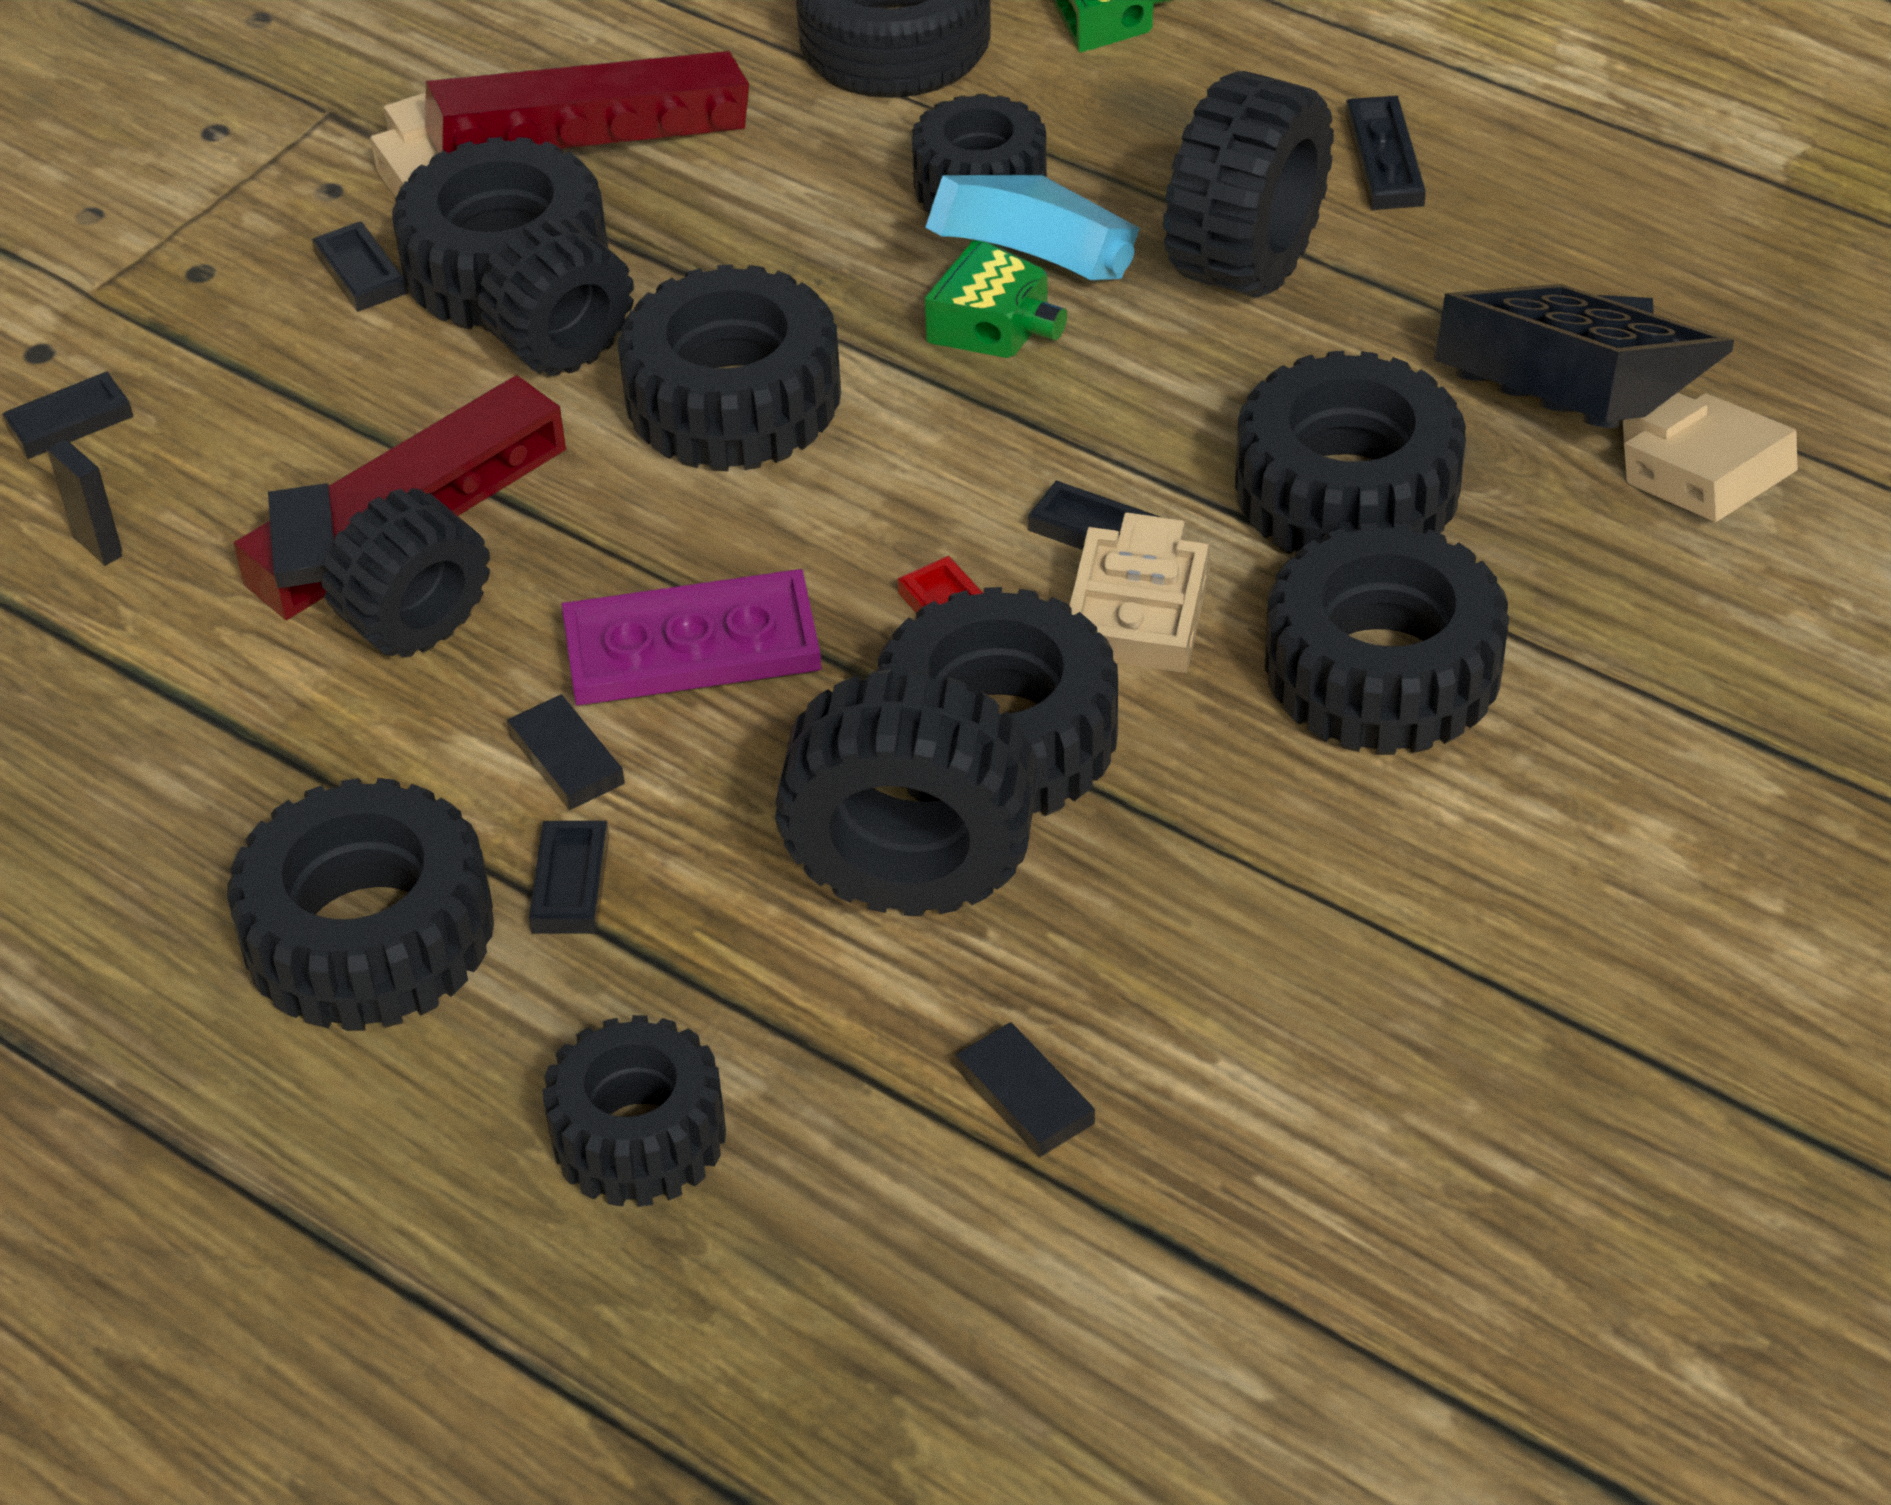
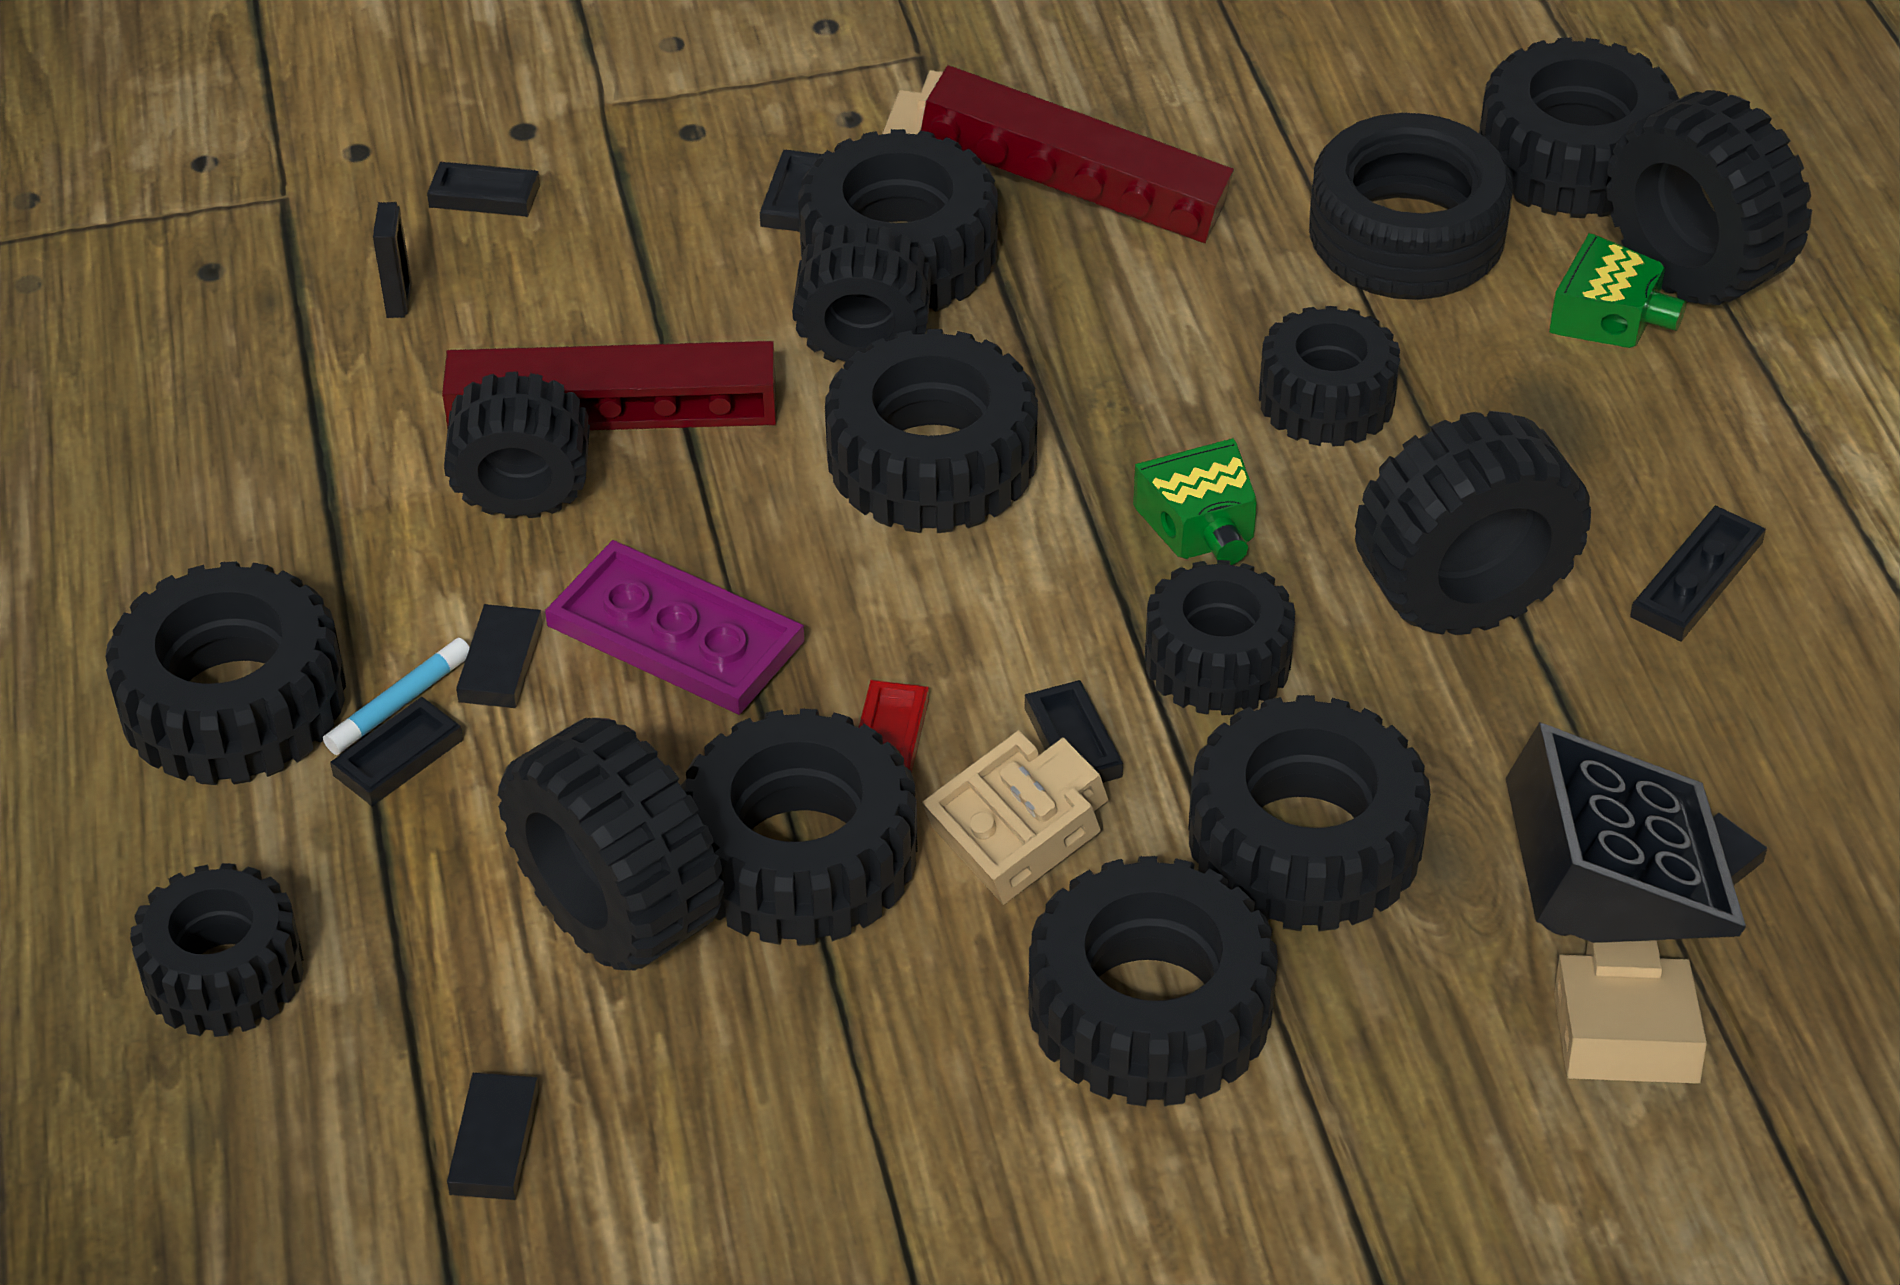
camera: 40 degrees right, 0 degrees up
black tile [268,483,336,588] -> none
medium azure arch [926,175,1140,280] -> none
none -> medium azure bar [323,638,470,755]
none -> black tyre [1144,560,1295,715]

